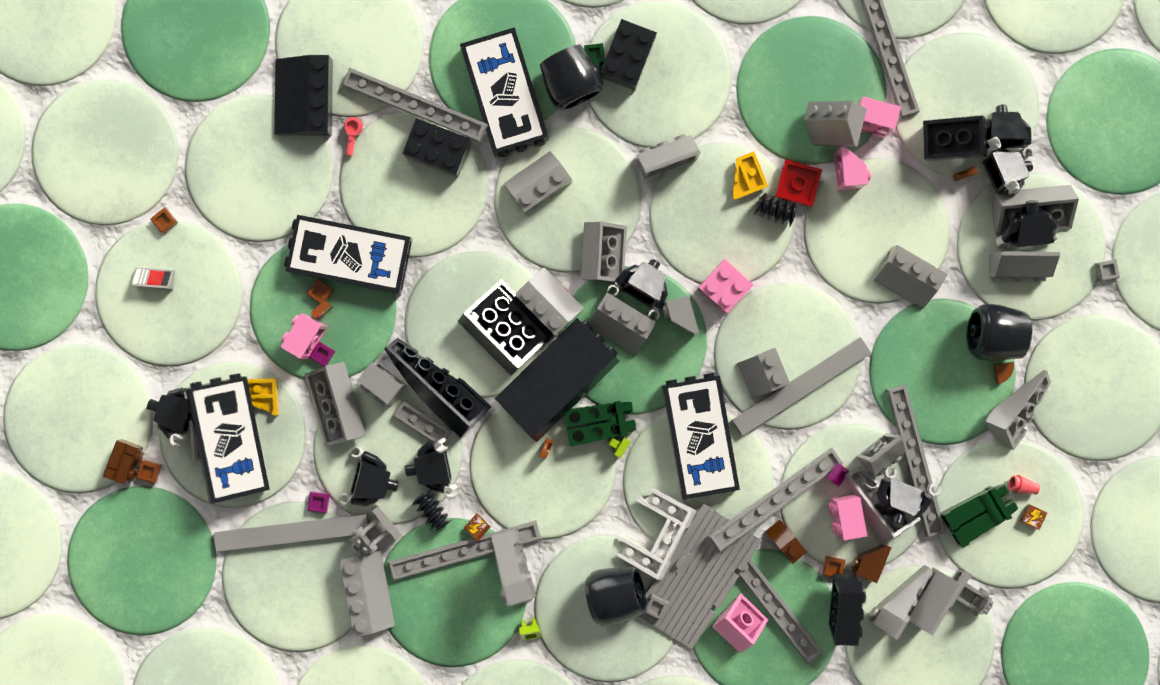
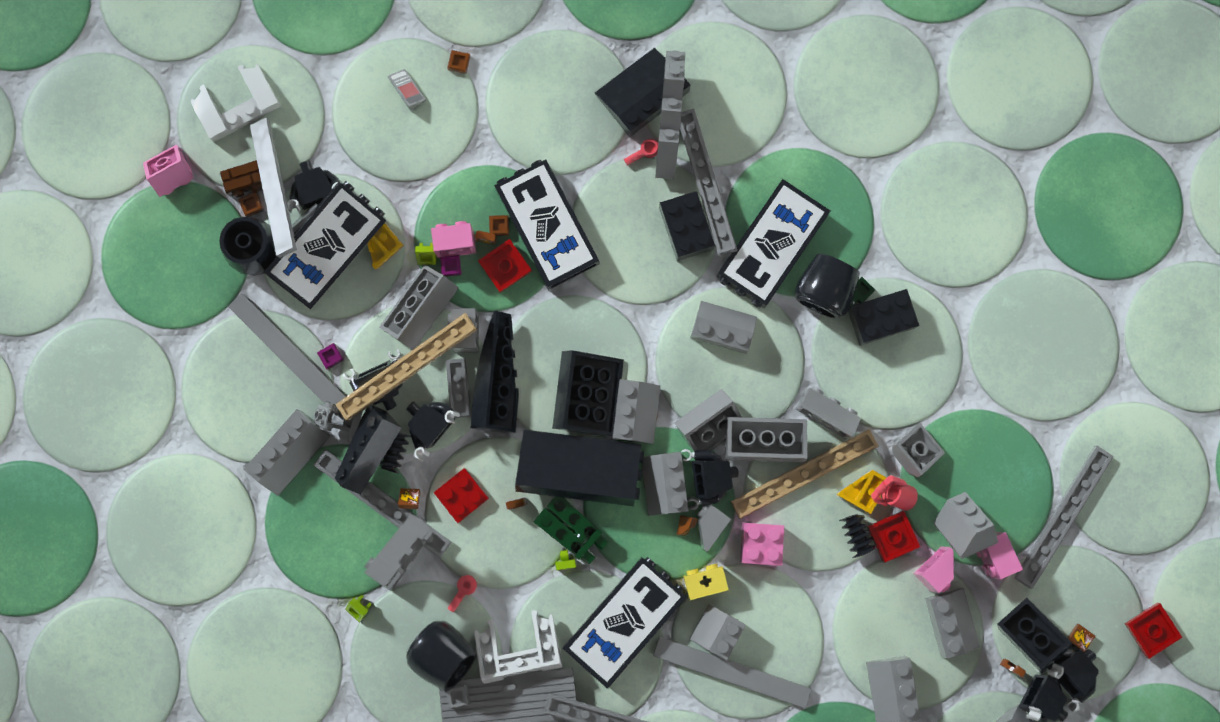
camera: 50 degrees right, 5 degrees down
none -> bright pink slope [143,144,194,197]
none -> white wedge [191,65,281,142]
none -> black piece [219,217,276,276]
none -> tile [250,117,297,258]
none -> tan tile [335,313,477,421]
none -> black wedge [335,405,402,495]
none -> lime tile [415,243,437,265]
none -> red plate [433,468,489,523]
none -> coral plate [447,575,477,613]
none -> red plate [478,239,532,293]
none -> light grey arch [655,50,685,179]
none -> dark orange tile [676,515,697,536]
none -> light yellow brick [683,563,729,600]
none -> light grey slope [725,417,807,462]
none -> tan tile [731,429,879,519]
none -> coral piece [871,475,918,511]
none -> light grey slope [892,423,945,477]
none -> light grey slope [925,588,980,659]
none -> tile [1067,624,1096,652]
none -> red plate [1124,603,1183,659]

